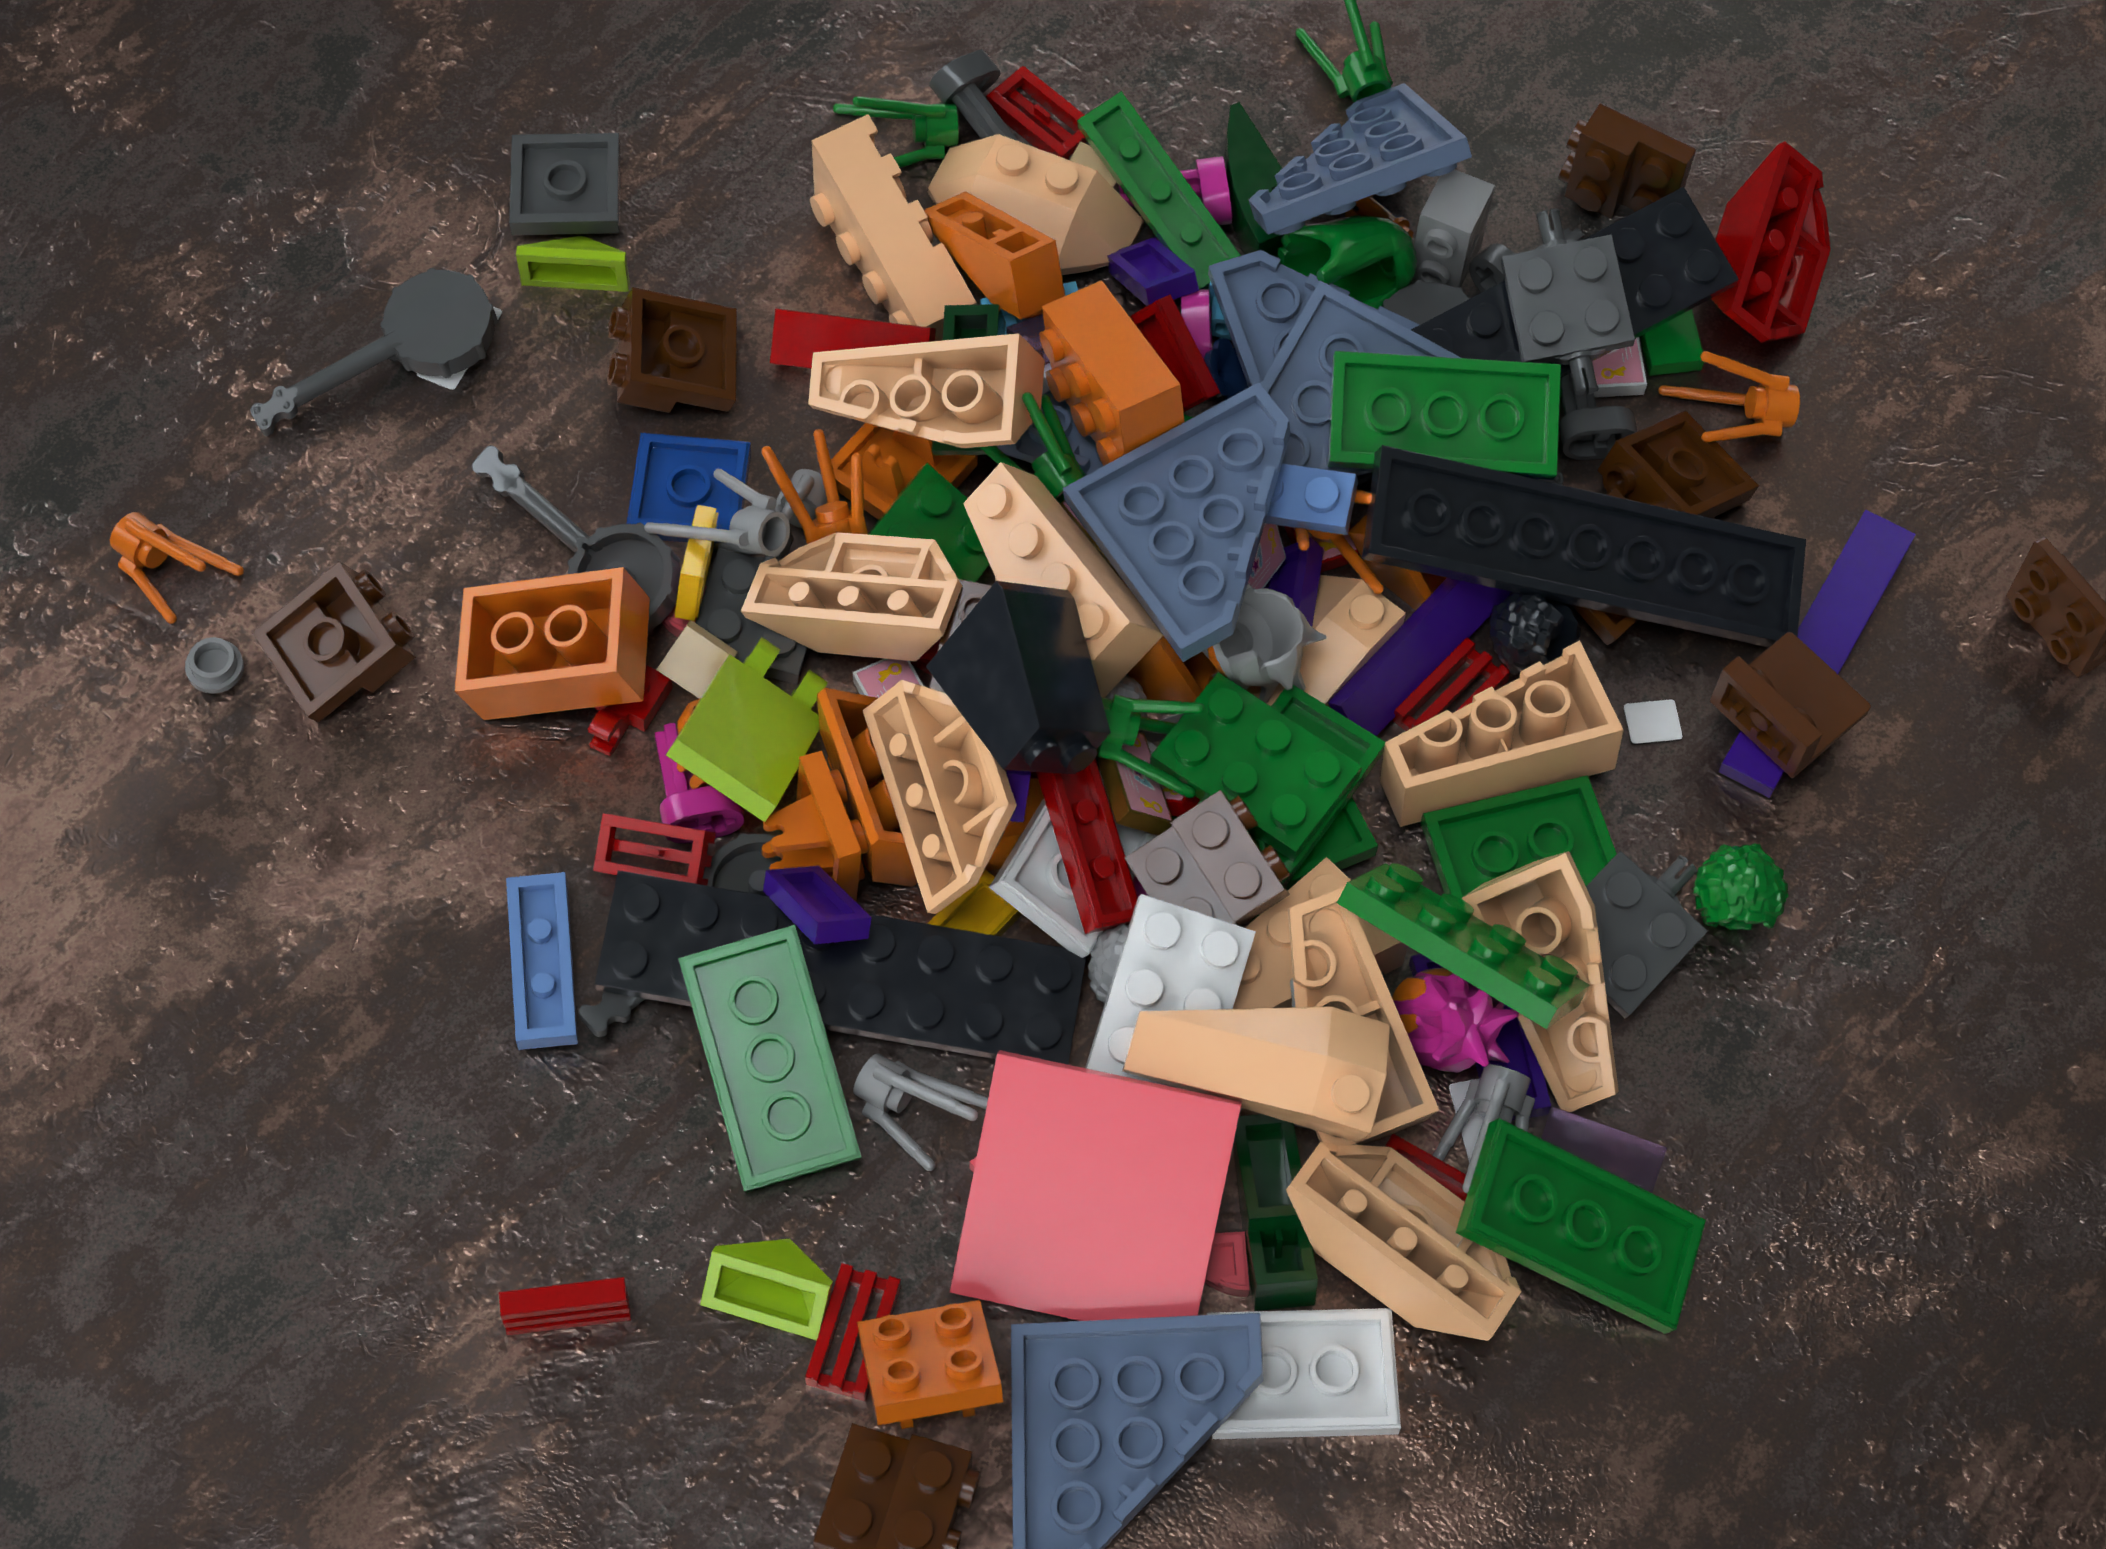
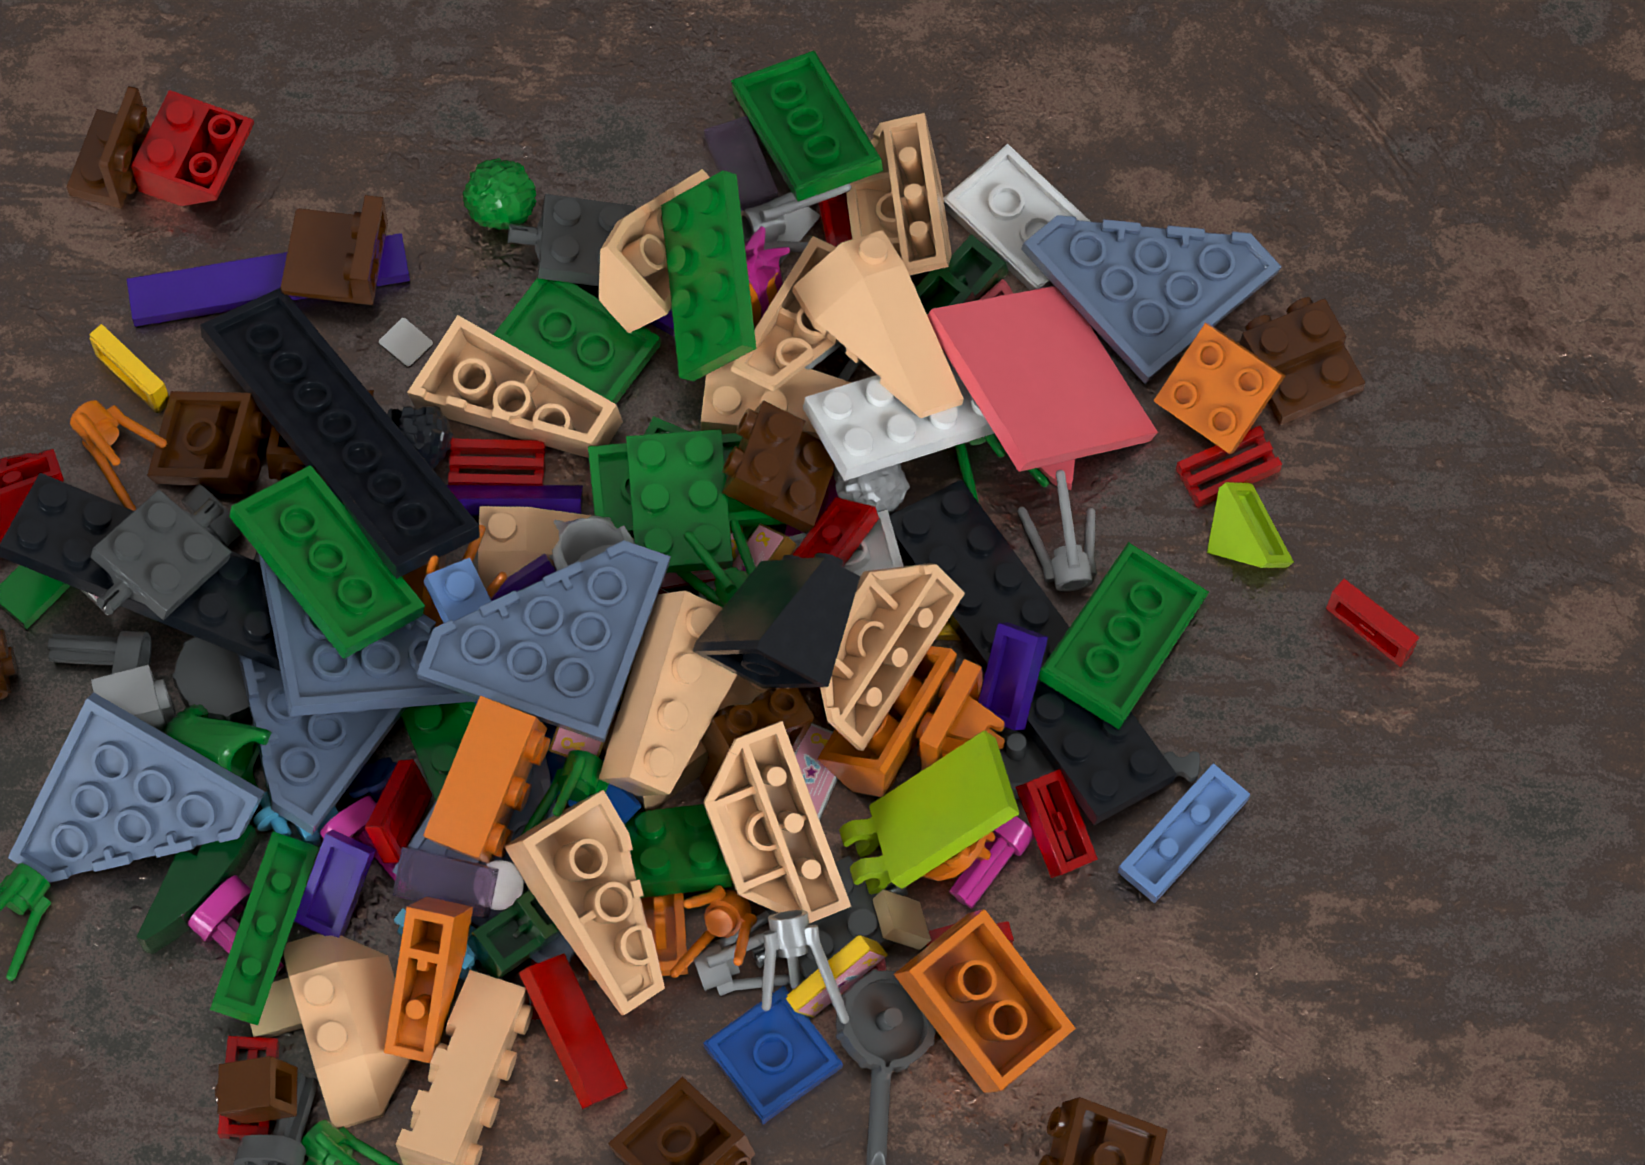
camera: 130 degrees left, 5 degrees up
none -> yellow tile [89,324,169,413]
none -> red slope [131,90,254,206]
none -> reddish brown brick [215,1056,298,1124]

